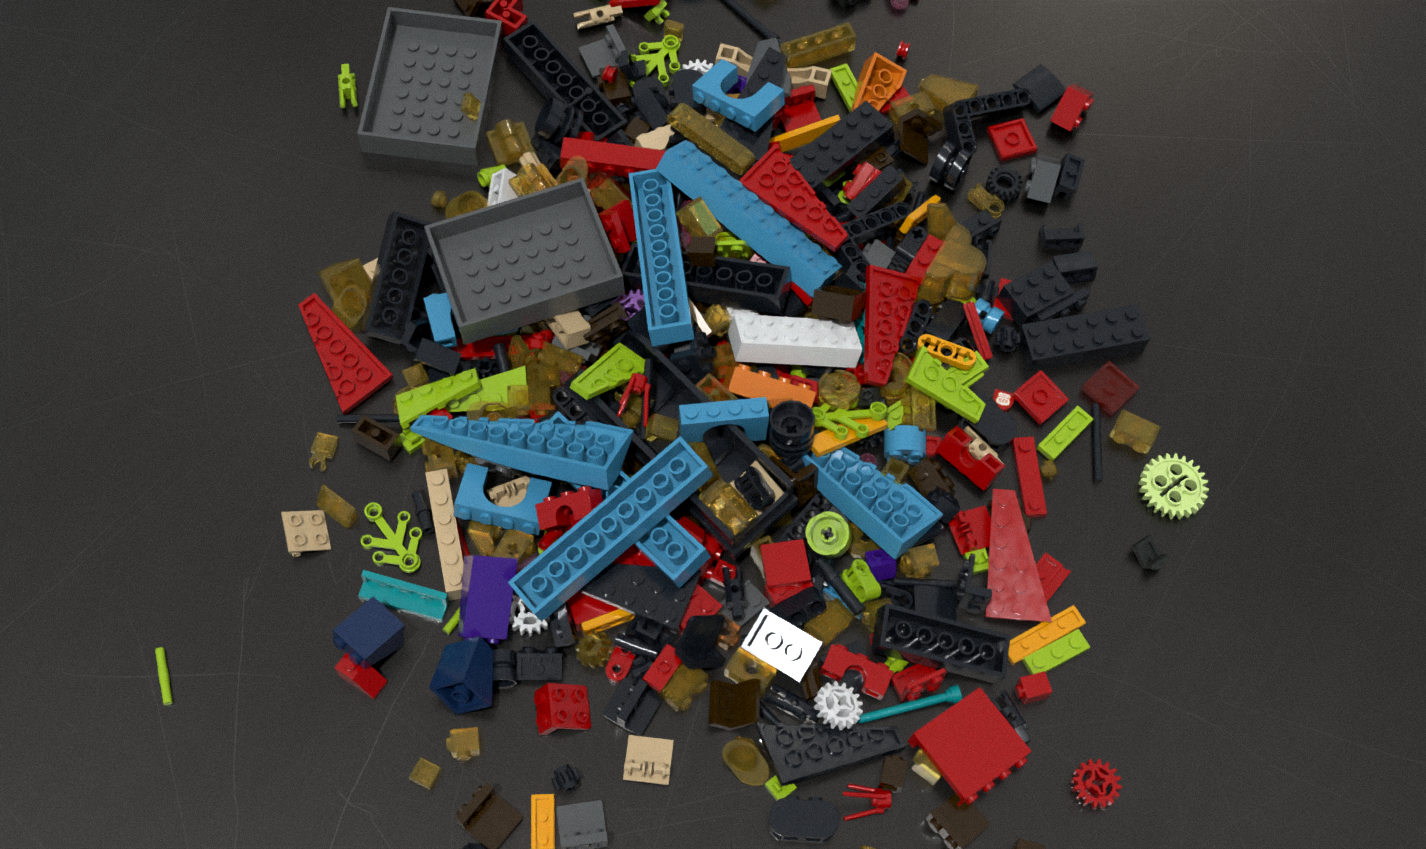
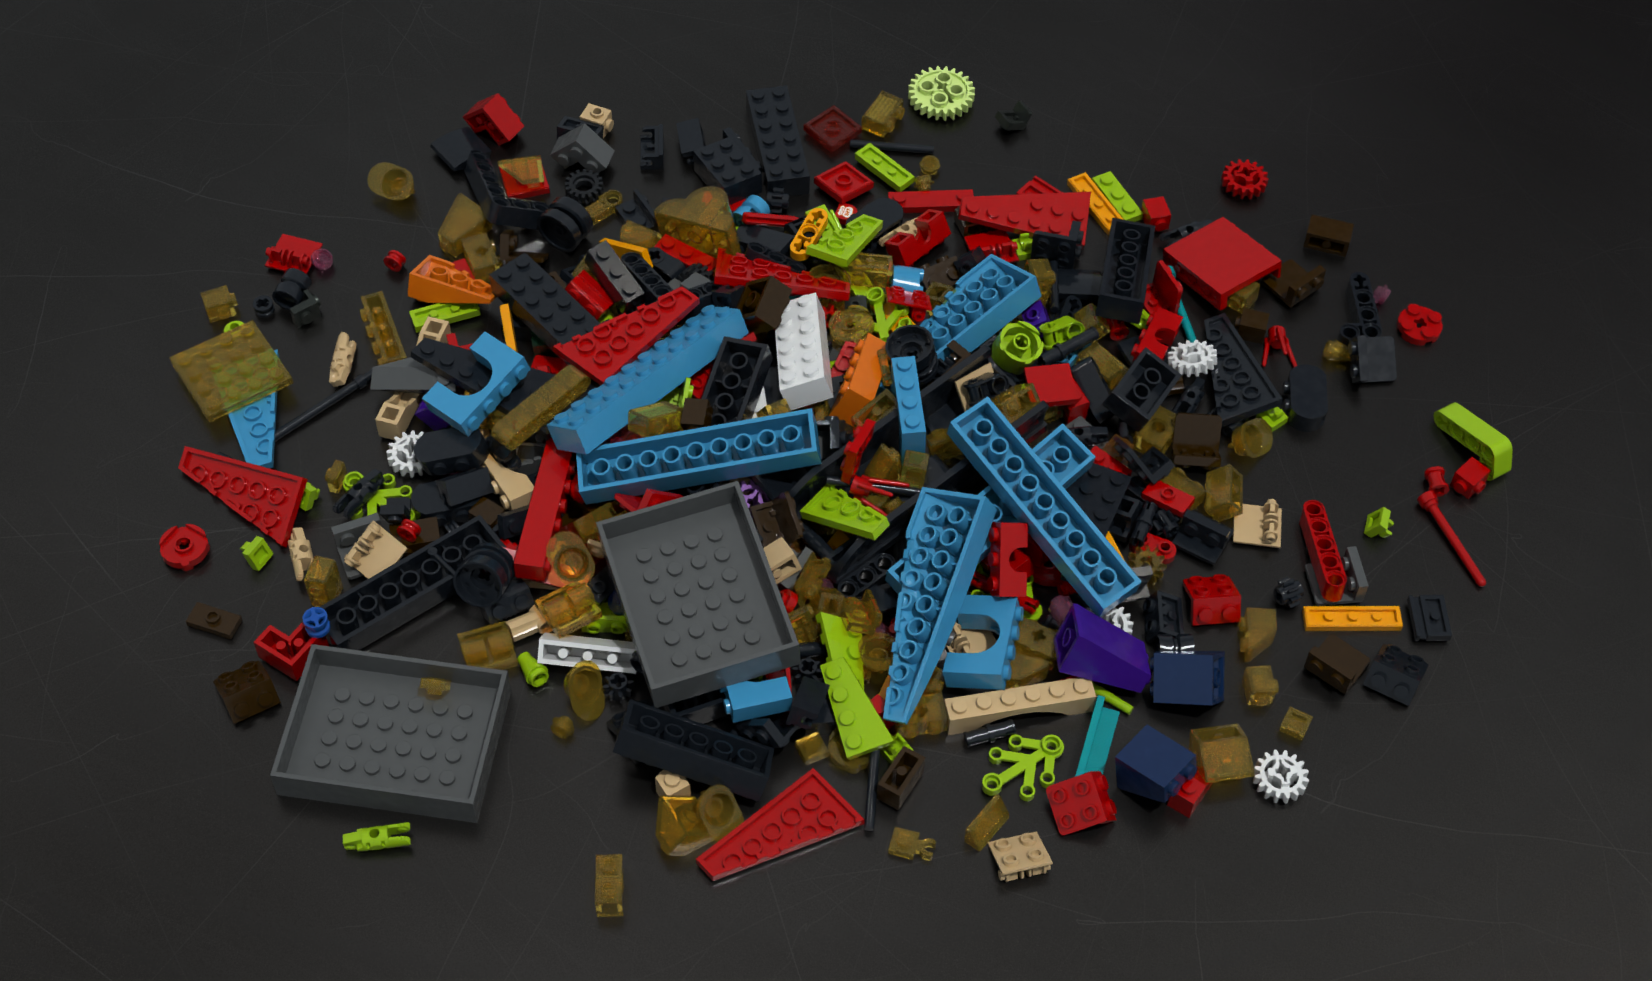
camera: 85 degrees left, 10 degrees down
none -> blue wheel [302,607,331,638]
none -> clear yellow brick [304,556,343,607]
none -> tan hinge [329,332,357,387]
none -> black hinge [332,469,385,519]
none -> tan hinge [344,520,408,579]
none -> clear yellow piece [367,162,415,201]
none -> clear yellow slope [497,155,544,188]
none -> tan brick [580,103,614,139]
none -> clear yellow brick [595,854,624,917]
none -> red plate [840,418,876,484]
none -> clear yellow slope [864,443,903,496]
none -> red hinge [885,286,932,322]
none -> clear yellow plate [919,155,940,175]
none -> red bracket [1046,771,1117,835]
none -> clear yellow slope [1189,723,1255,783]
none -> clear yellow brick [1204,464,1243,522]
none -> clear yellow slope [1239,608,1277,662]
none -> white gear [1252,750,1309,804]
none -> red beam [1300,500,1347,602]

